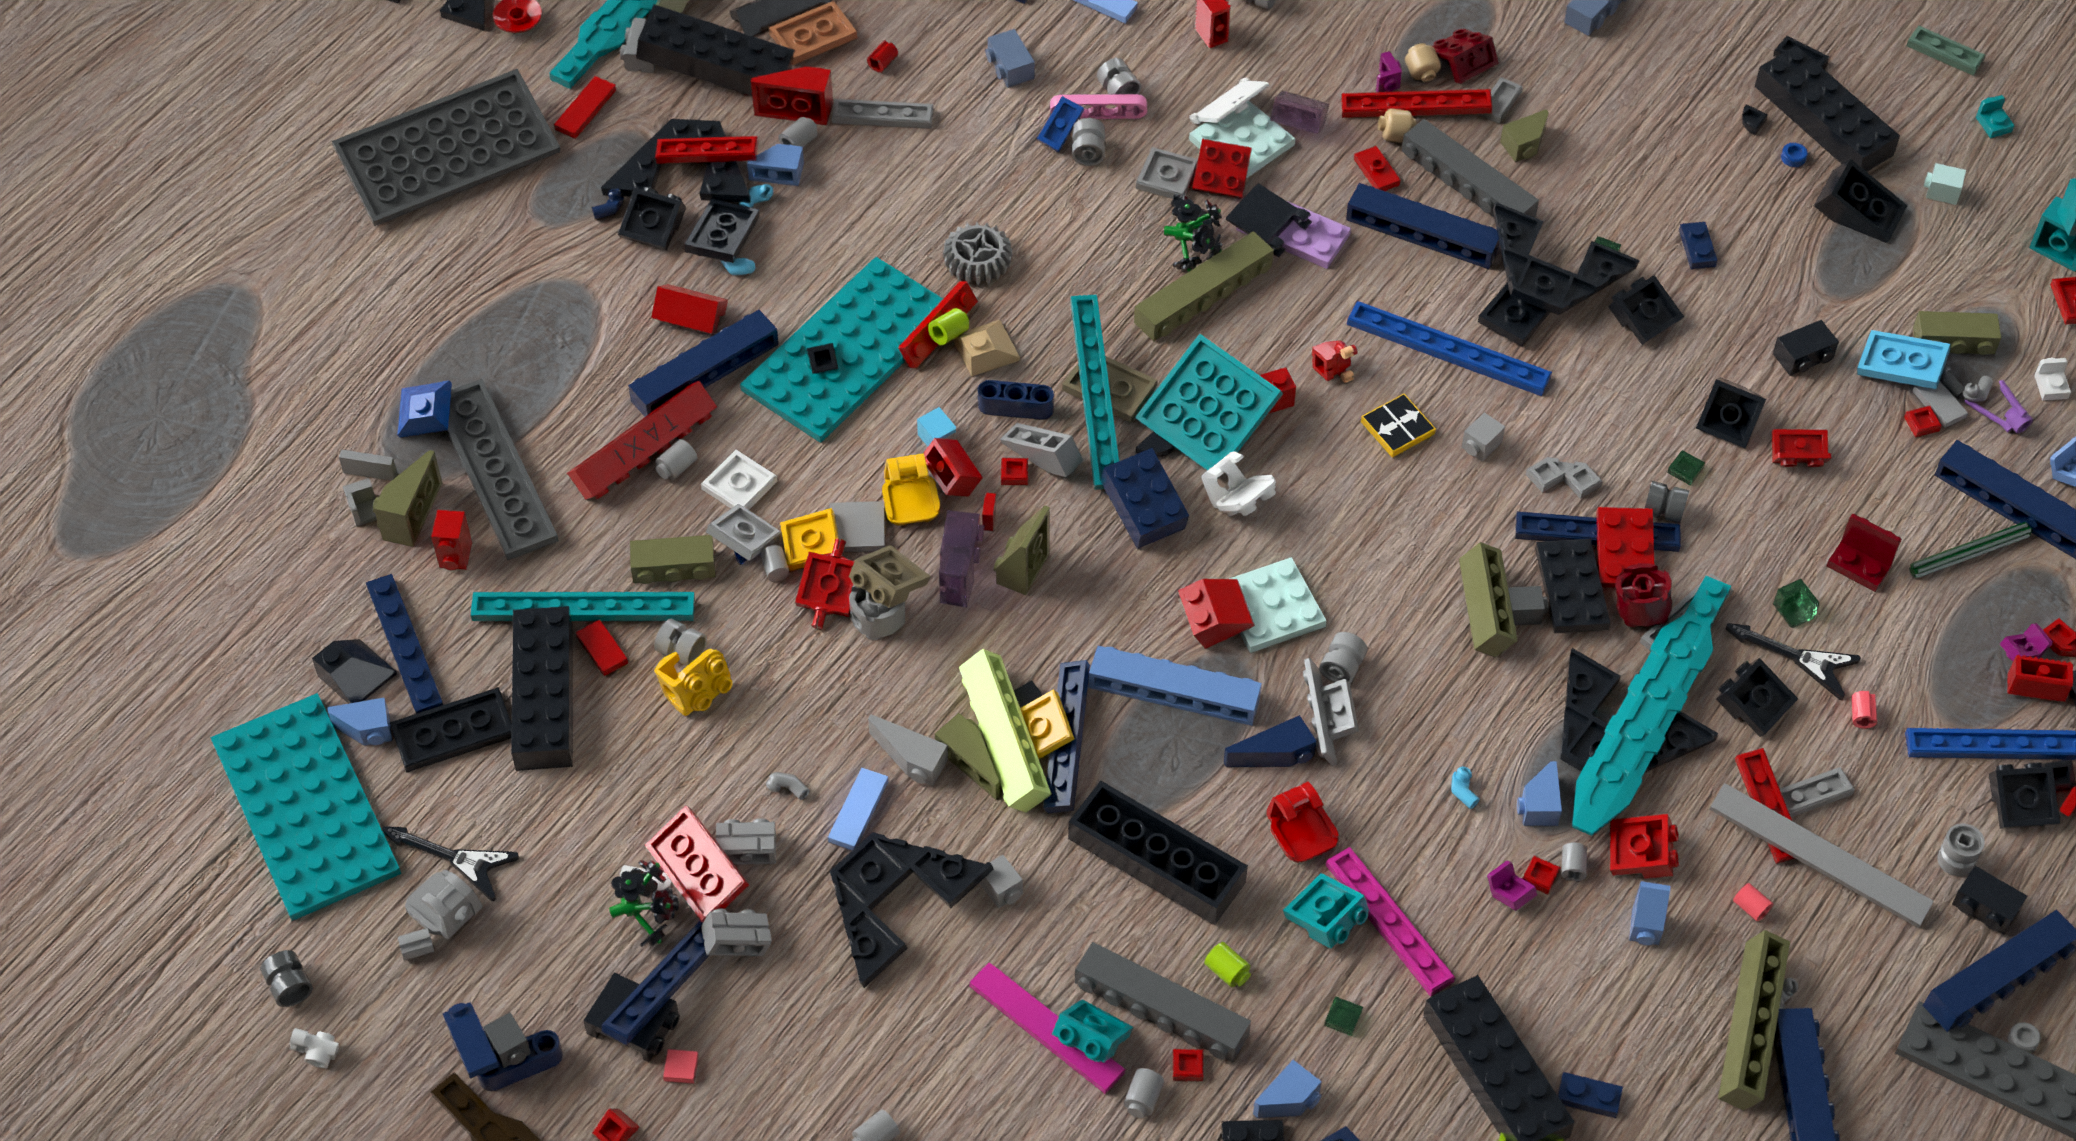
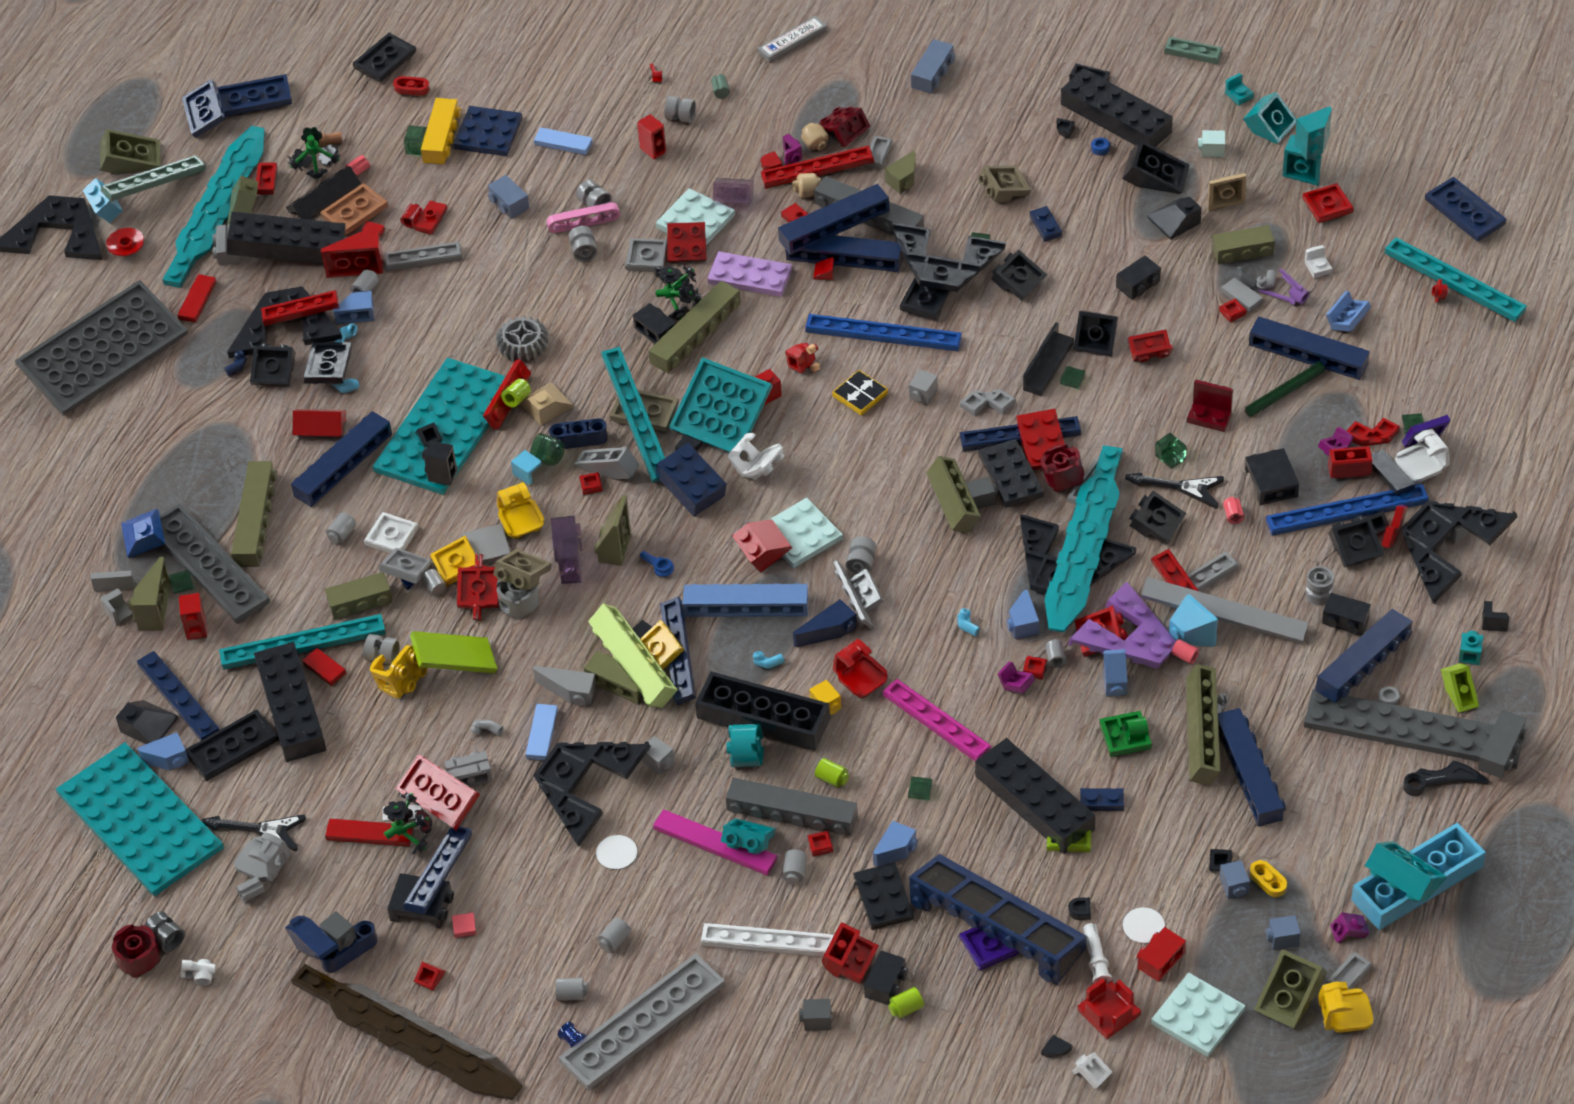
camera: 10 degrees left, 5 degrees down
red brick [567,381,717,500] -> none
light grey brick [702,909,772,956] -> none
red brick [924,438,983,497] -> none
red tile [982,493,996,531] -> none
blue plate [1037,96,1084,152] -> none
white door [1190,78,1269,124] -> none
black flag [1225,183,1312,257] -> none
teal plate [1283,873,1369,949] -> none
dark grey wheel [1645,481,1689,524] -> none
medium azure plate [1857,330,1950,389] -> none
none -> dark red brick [112,924,160,978]
none -> clear green tile [169,570,194,594]
none -> olive brick [231,461,277,567]
none -> red tile [325,818,414,847]
none -> red tile [362,221,385,237]
none -> lime tile [410,631,497,673]
none -> red plate [414,200,447,235]
none -> black brick [422,441,458,486]
none -> clear green helmet [530,433,565,466]
none -> white sticker [596,835,637,869]
none -> black brick [633,303,676,344]
none -> blue plate [640,551,674,577]
none -> teal brick [726,724,764,767]
none -> medium azure arm [753,651,785,669]
none -> red tile [761,151,782,170]
none -> dark blue brick [778,184,890,255]
none -> yellow brick [809,680,841,715]
none -> red slope [813,257,834,280]
none -> dark tan plate [978,166,1031,202]
none -> black panel [1023,322,1074,396]
none -> medium lavender wing [1068,582,1176,669]
none -> green plate [1099,711,1152,757]
none -> black slope [1147,197,1202,240]
none -> medium azure slope [1169,594,1218,647]
none -> tan slope [1207,173,1246,211]
none -> teal slope [1243,92,1297,144]
none -> black panel [1244,448,1299,505]

